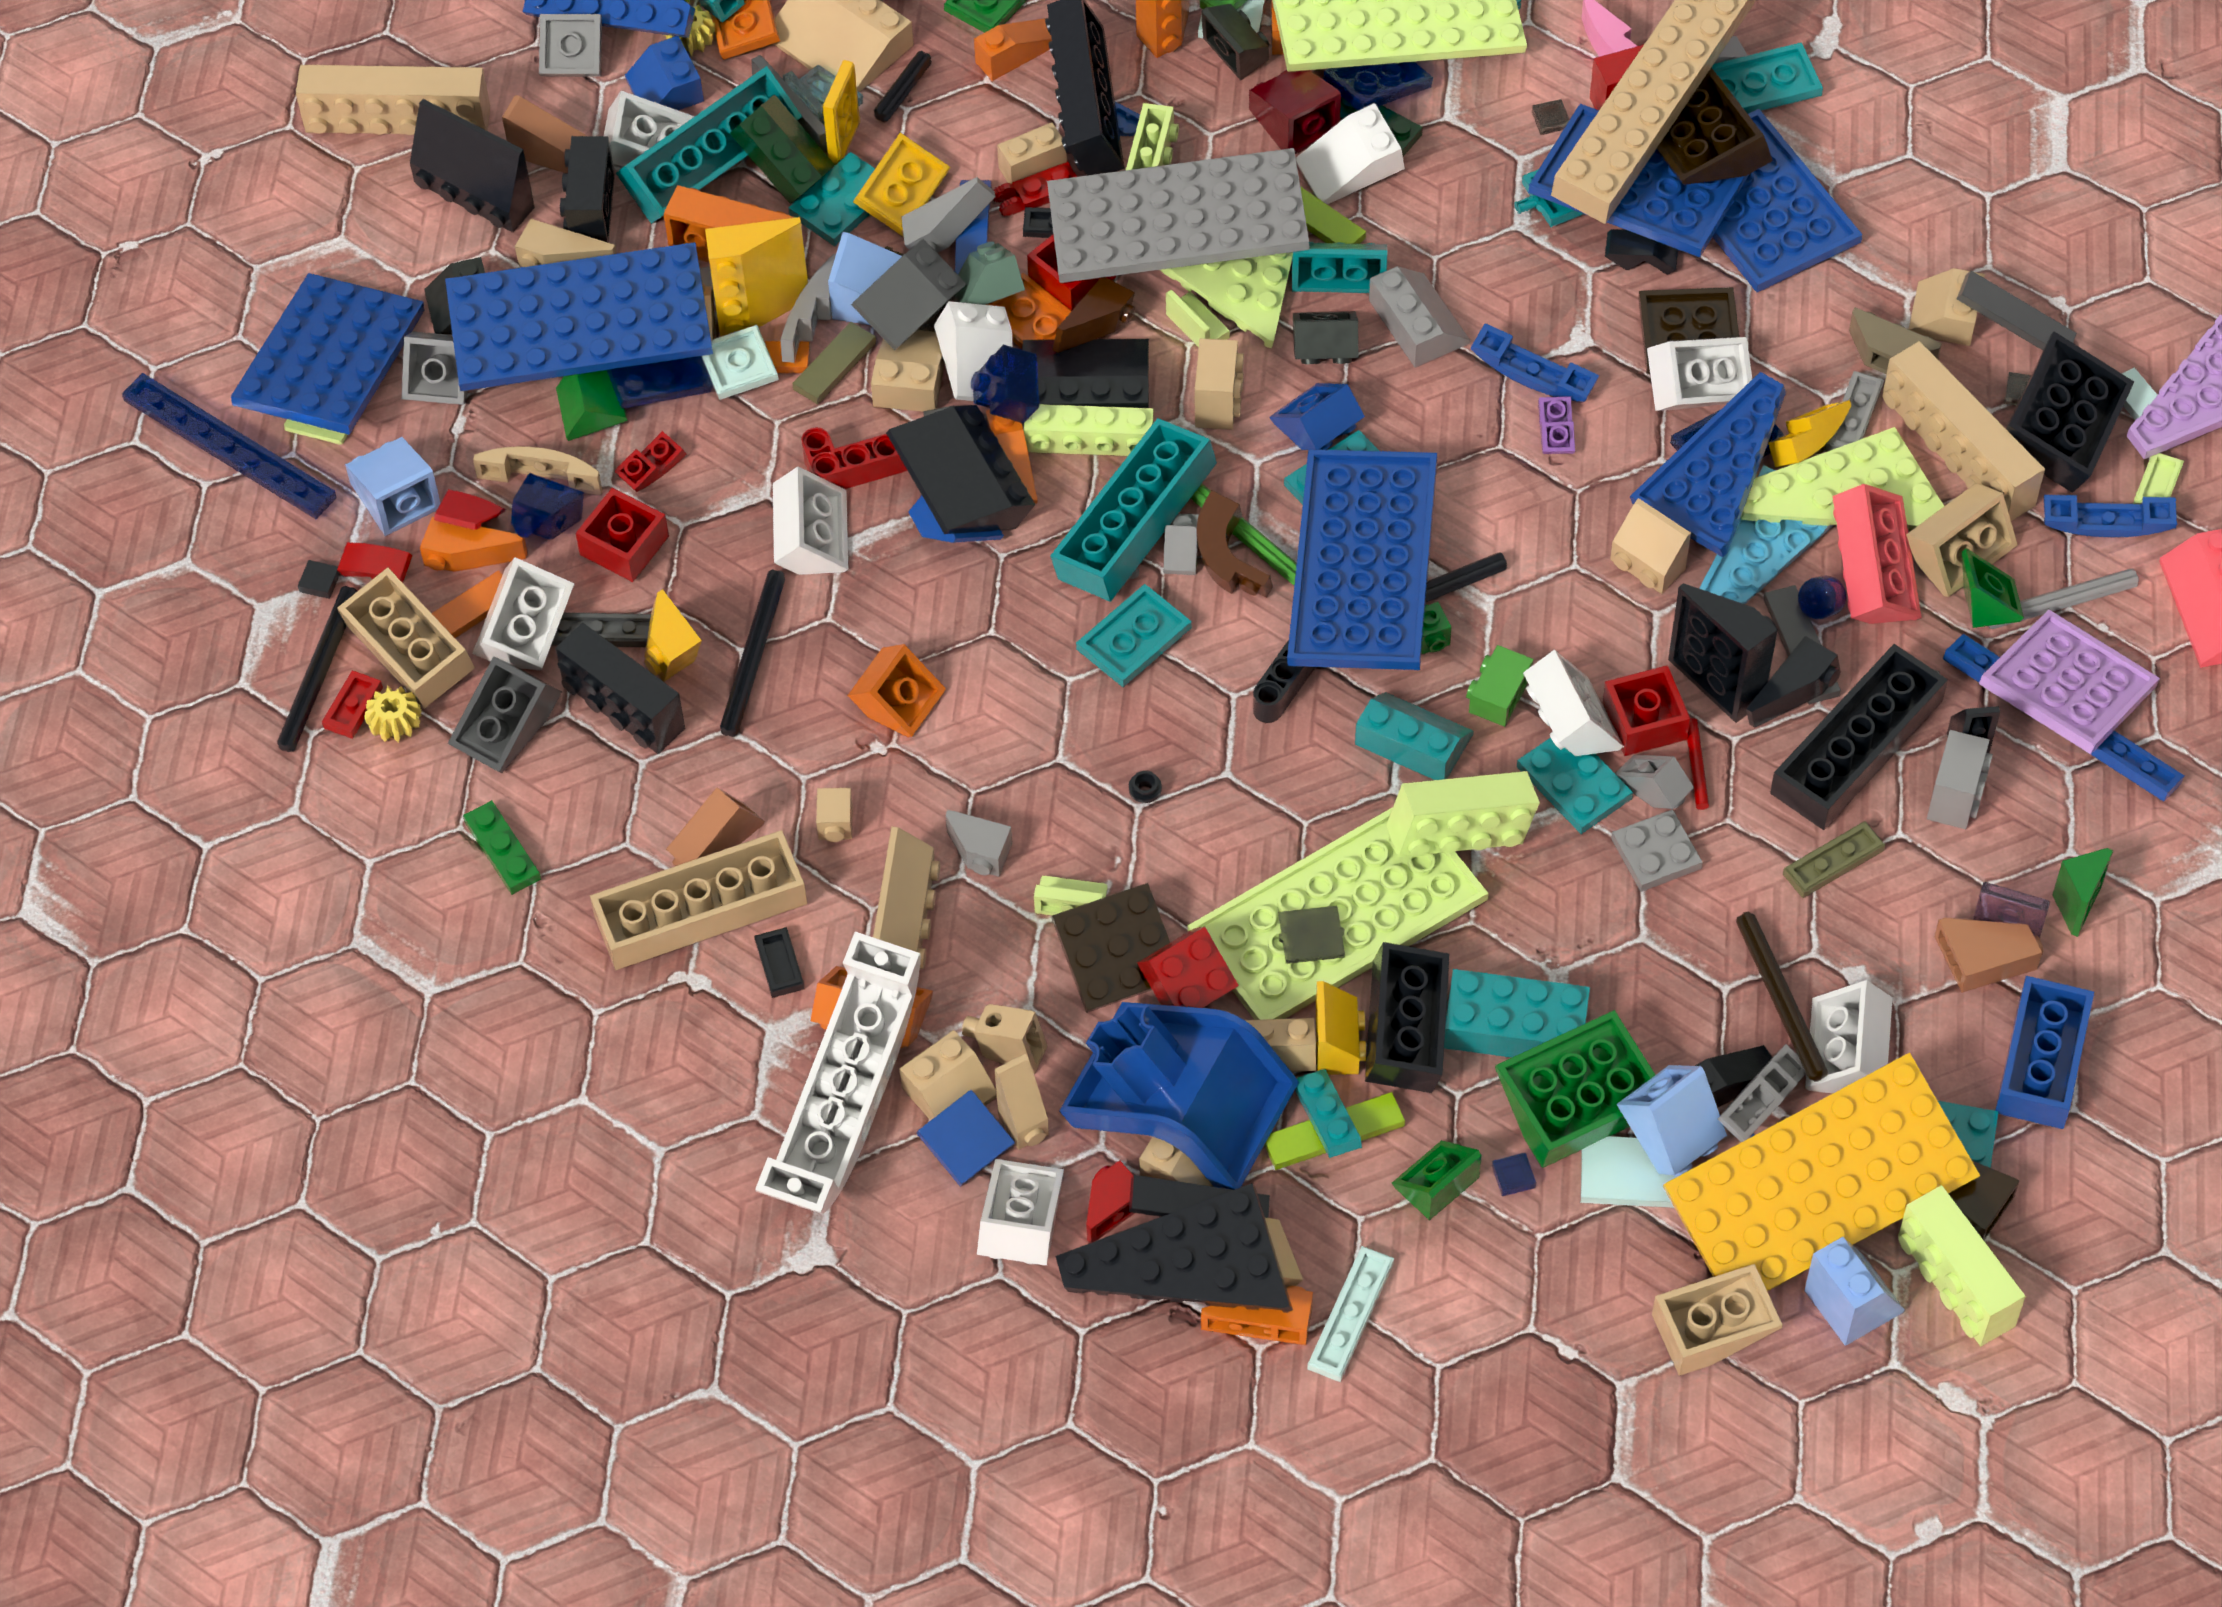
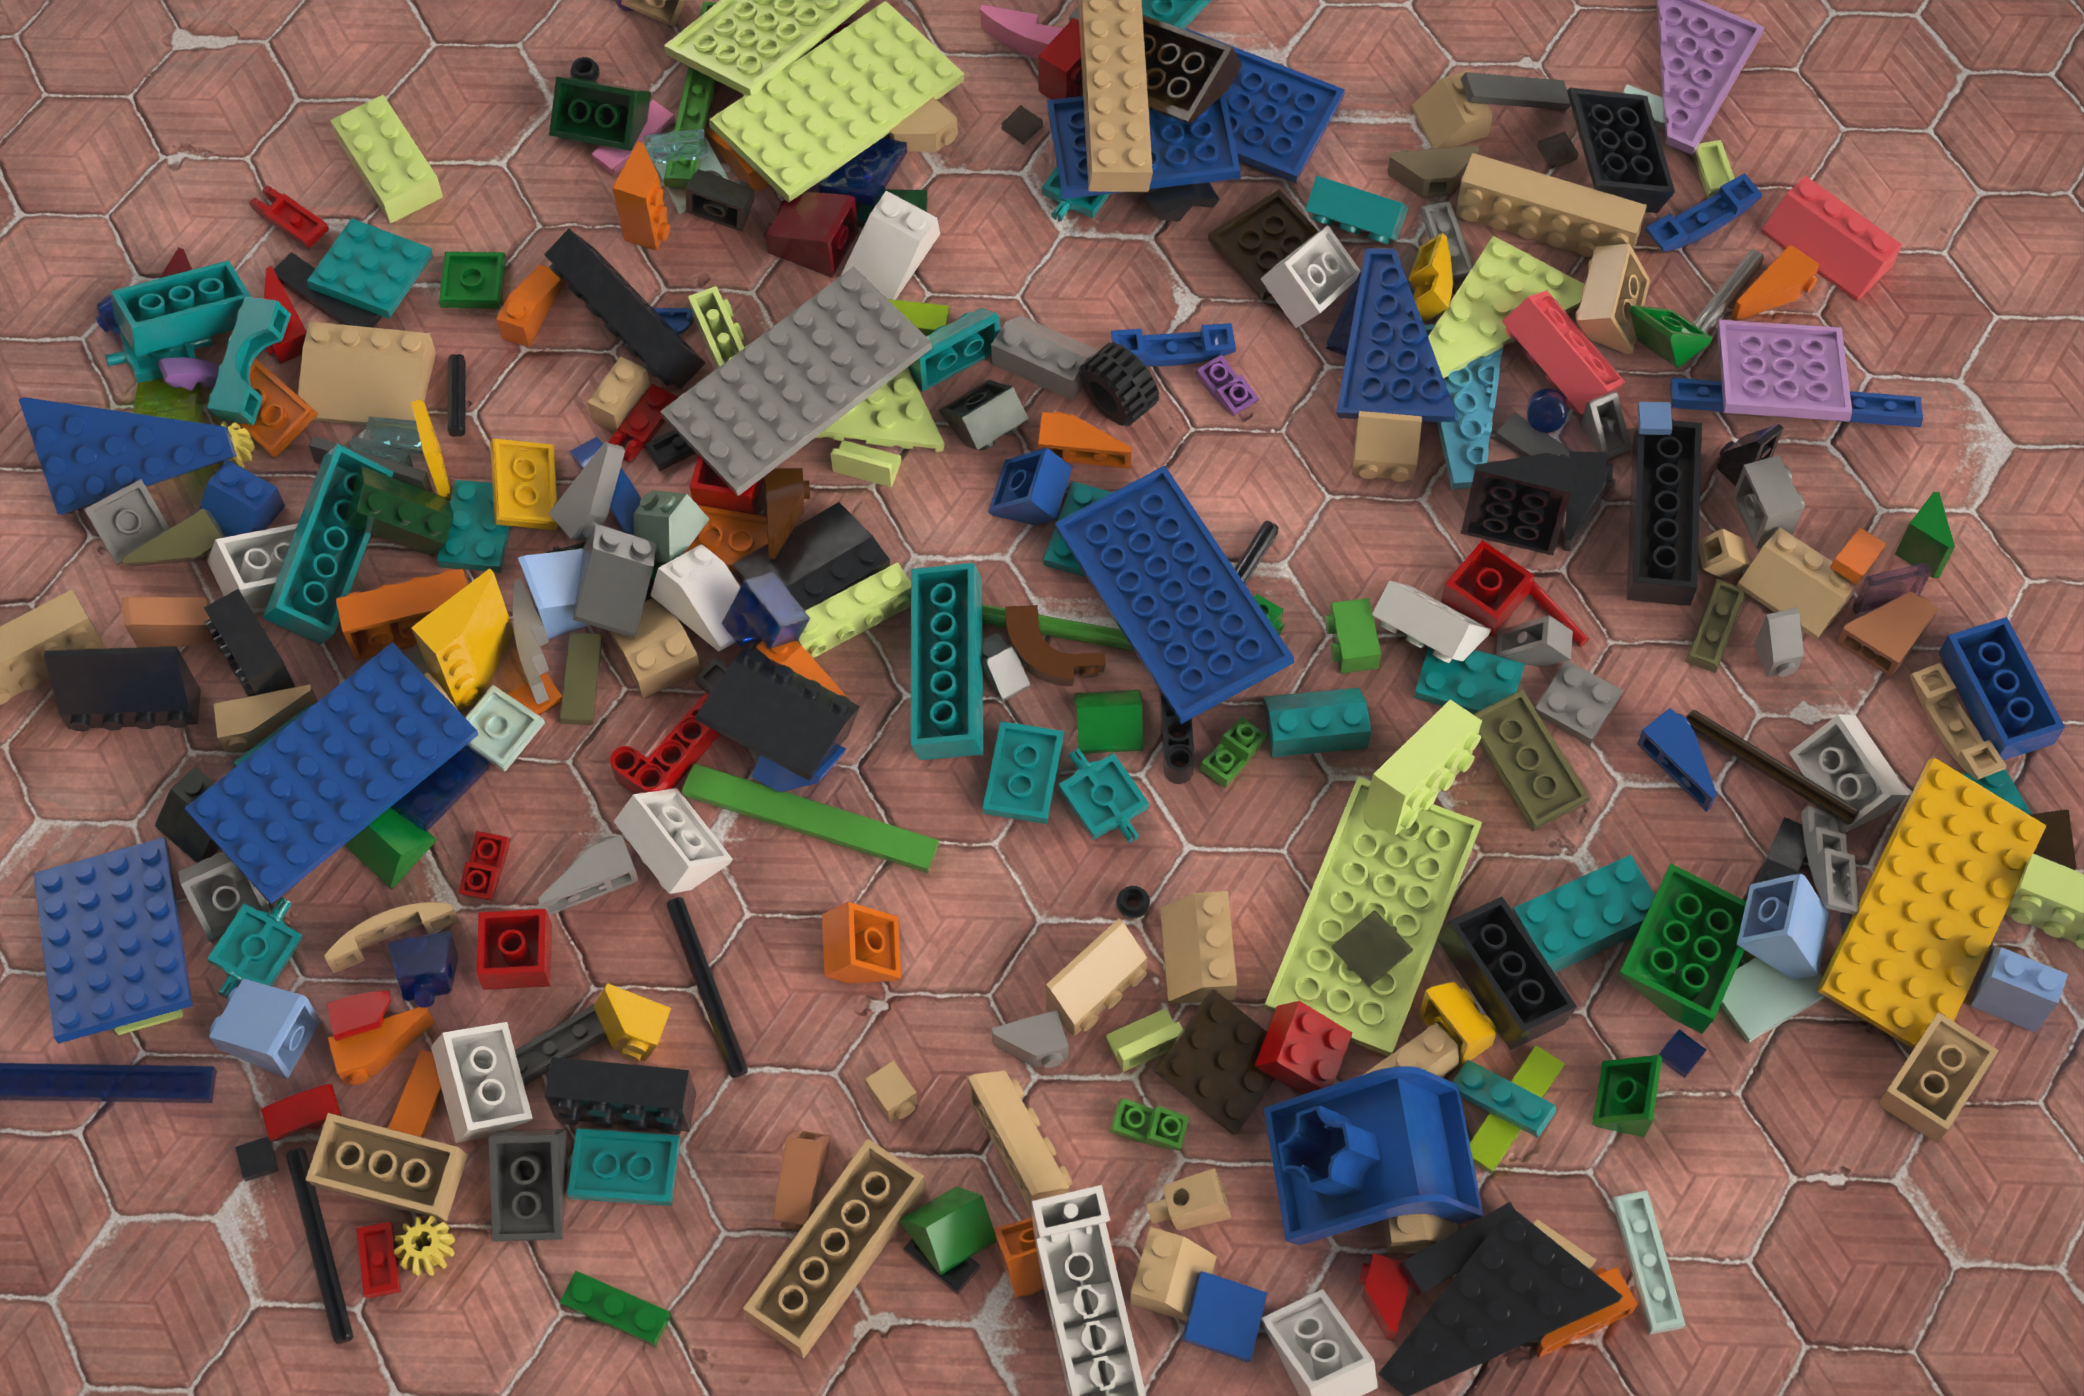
camera: 35 degrees left, 5 degrees up
tan slope [995,1054,1049,1150] -> none
tan brick [1195,338,1244,430] -> none
none -> olive slope [122,508,226,567]
none -> teal plate [207,897,303,999]
none -> light grey slope [538,835,639,916]
none -> teal plate [567,1128,681,1206]
none -> bright green tile [682,763,939,873]
none -> tan slope [890,97,958,152]
none -> green slope [900,1186,996,1275]
none -> orange slope [1038,411,1132,469]
none -> tan slope [1046,918,1147,1036]
none -> teal plate [1059,748,1149,843]
none -> green slope [1075,690,1143,754]
none -> black tyre [1079,342,1159,427]
none -> bright green slope [1109,1098,1189,1151]
none -> tan slope [1160,891,1237,1004]
none -> bright green slope [1199,717,1267,788]
none -> teal brick [1305,175,1409,245]
none -> olive tile [1473,689,1590,832]
none -> light grey slope [1581,391,1632,459]
none -> medium blue tile [1637,402,1672,435]
none -> blue slope [1637,707,1717,812]
none -> tan brick [1698,529,1750,579]
none -> orange slope [1731,244,1820,321]
none -> tan slope [1736,527,1860,640]
none -> light grey slope [1754,607,1804,677]
none -> orange tile [1830,528,1887,585]
none -> tan slope [1910,663,2007,780]

